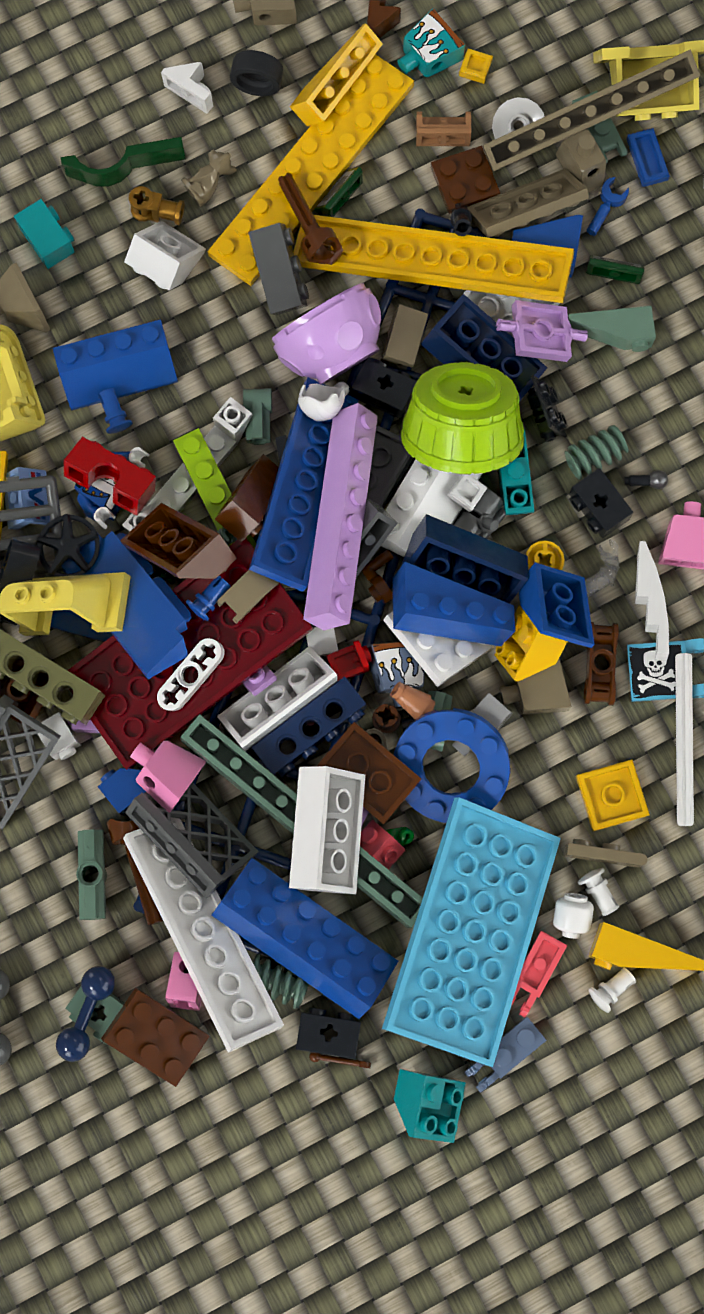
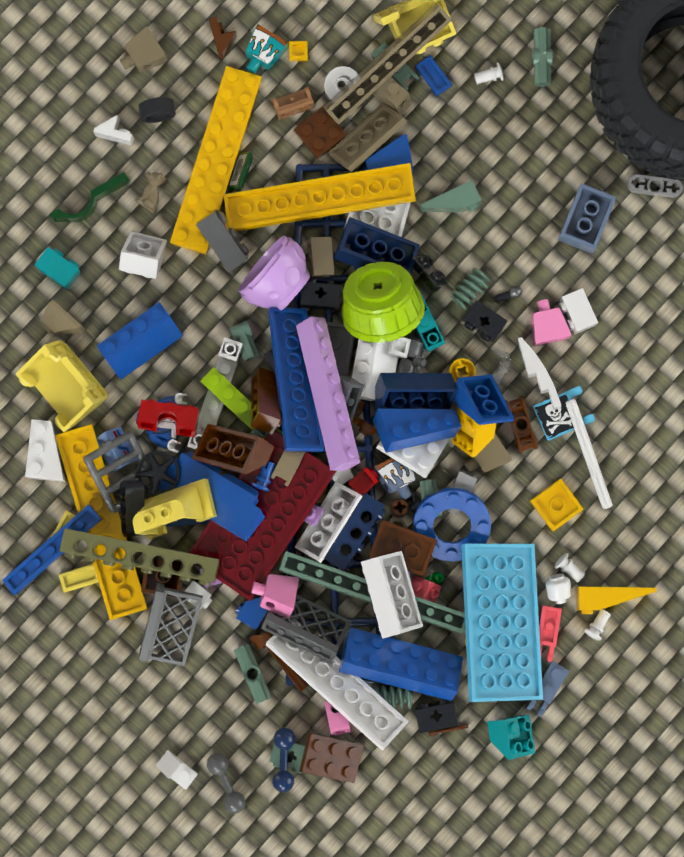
camera: 30 degrees left, 5 degrees up
blue pin [98,388,133,434] -> none
pearl gold connector [129,186,185,225] -> none
white beam [157,638,224,711] -> none
reddish brown piece [278,173,343,265] -> none
yellow slope [290,23,383,127] -> none
white hair [298,382,349,421] -> none
nougat cone [390,682,435,719] -> none
black axle [450,203,472,236] -> none
lavender plate [496,300,588,362] -> none
dark tan hinge [564,839,648,868] -> none
blue piece [586,177,629,236] -> none
dark green slope [586,255,645,284] -> none

